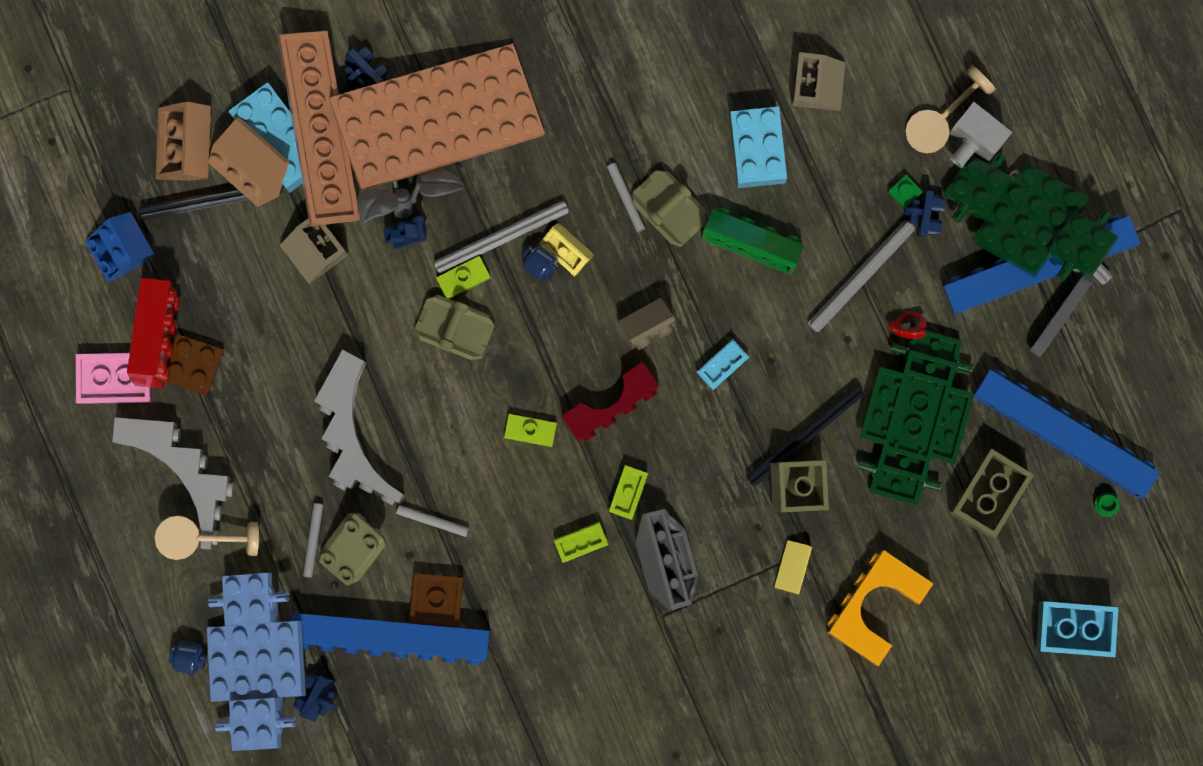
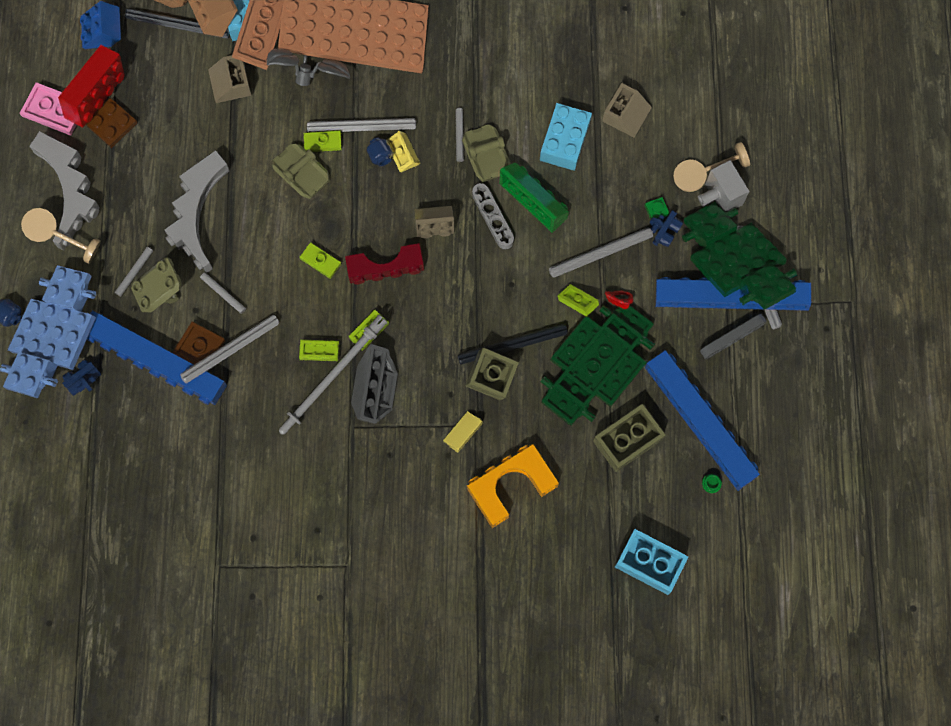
camera: 20 degrees right, 10 degrees down
dark blue hips [384,216,427,249] -> none
medium azure plate [696,339,749,390] -> none
none -> light grey axle [180,315,279,383]
none -> light grey bar [279,315,387,434]
none -> light grey beam [472,183,514,249]
none -> lime plate [558,284,599,316]

